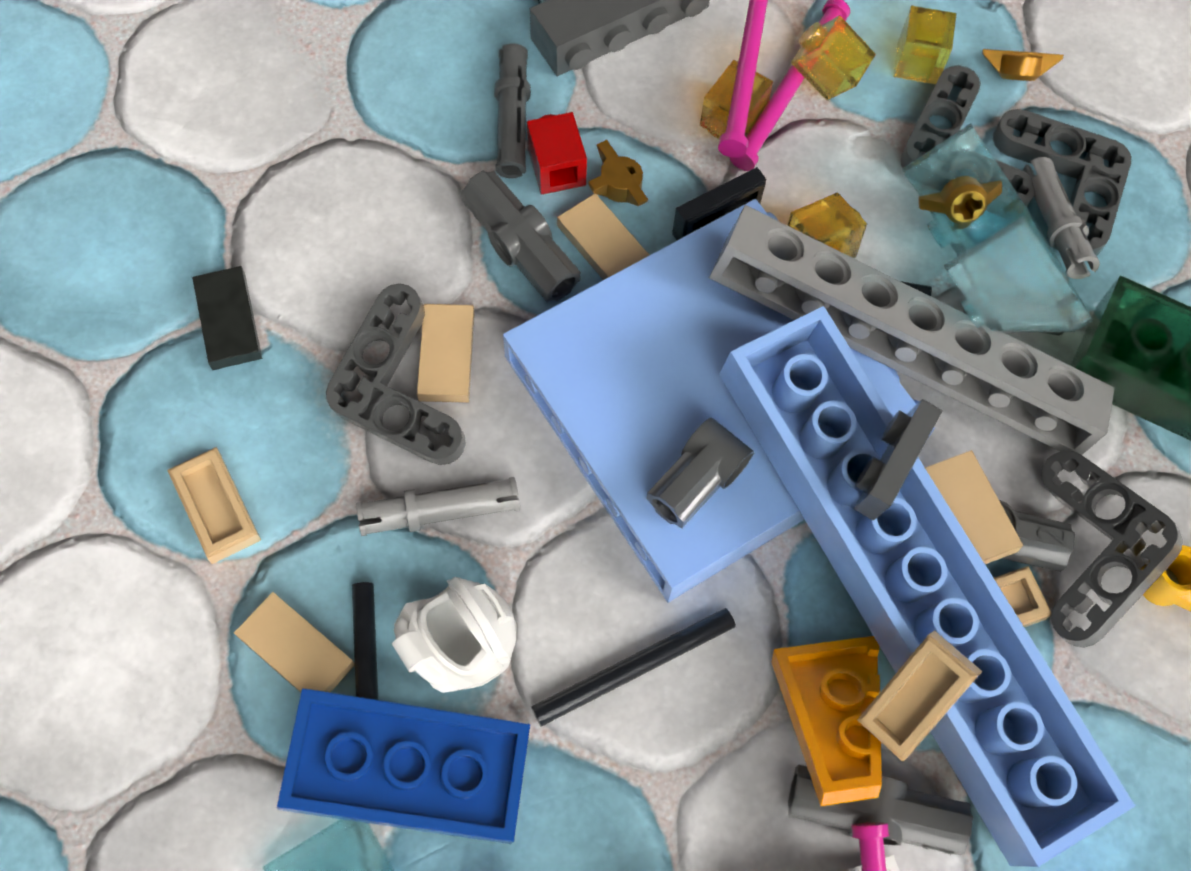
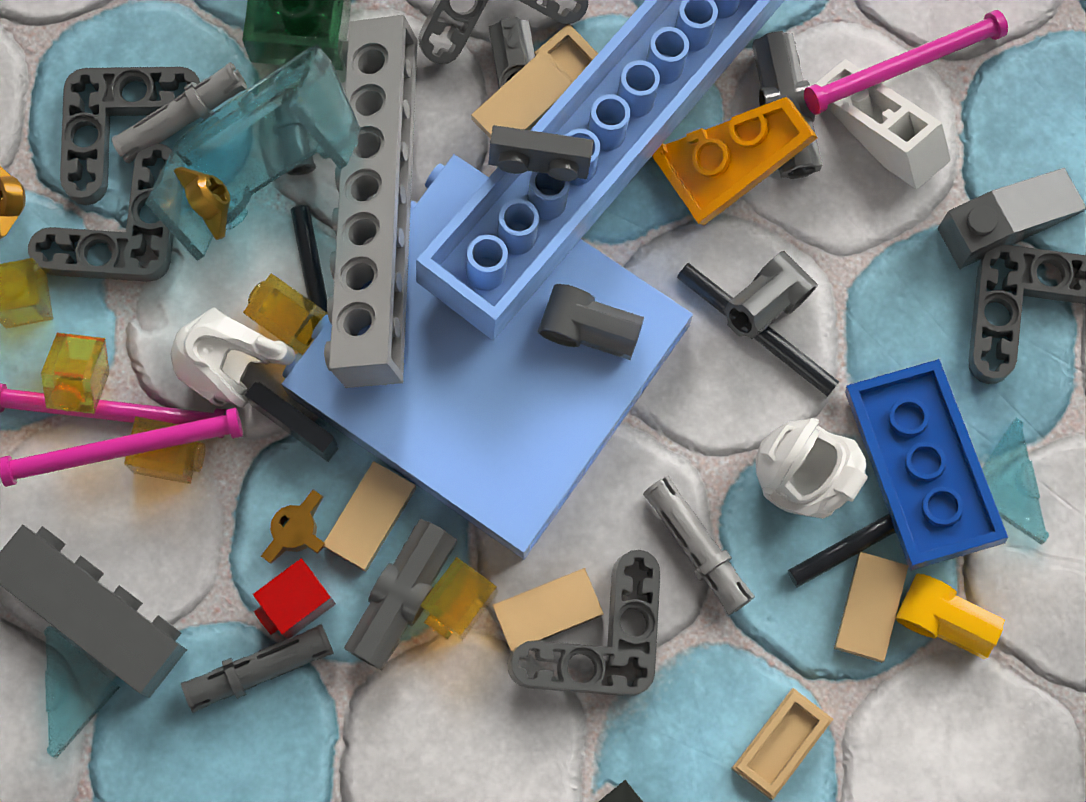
camera: 110 degrees left, 10 degrees up
tan tile [857,630,982,762] -> none
none -> white helmet [170,307,295,408]
none -> clear yellow brick [420,557,498,641]
none -> dark grey piece [723,251,818,339]
none -> yellow piece [895,573,1005,659]

